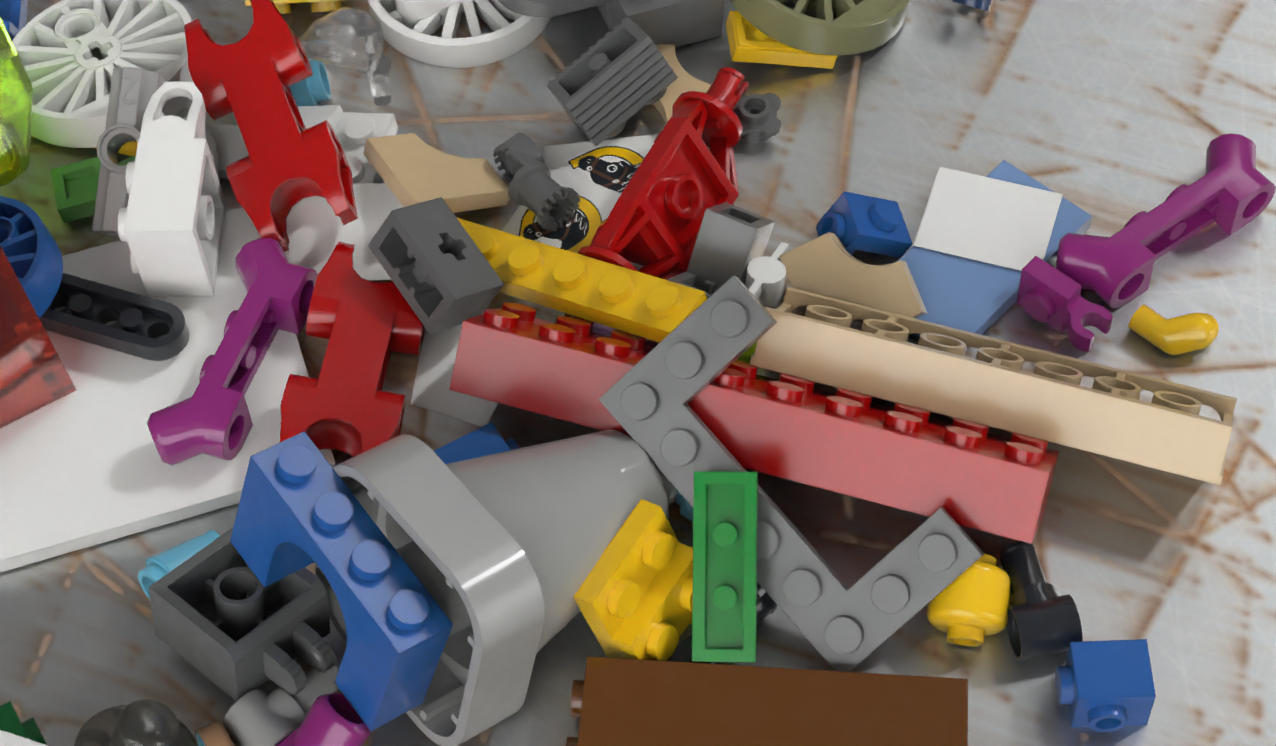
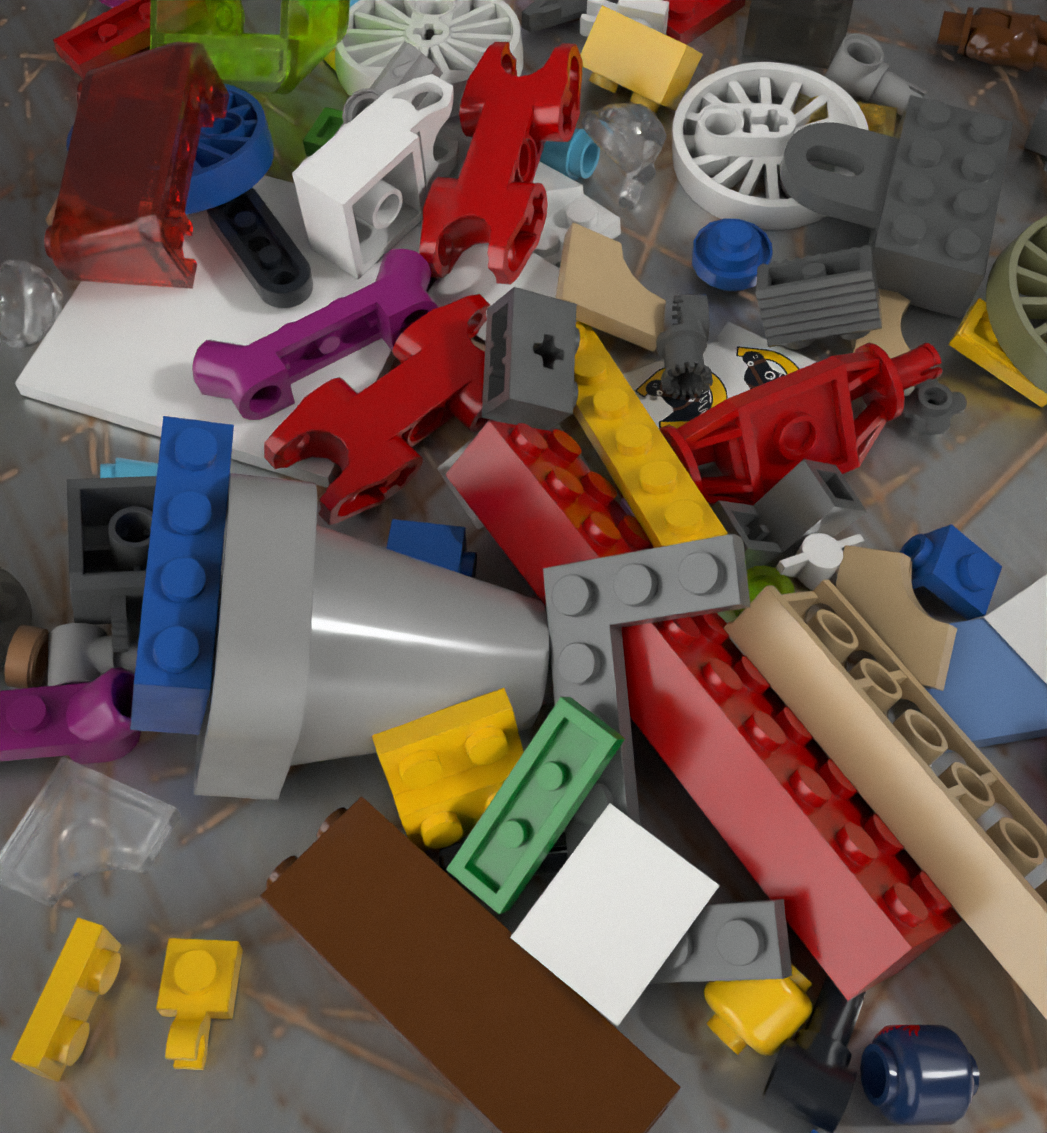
camera: 35 degrees right, 5 degrees up
none -> white sticker [510,803,720,1026]
none -> blue plate [692,218,773,291]
none -> dark blue head [860,1025,979,1126]

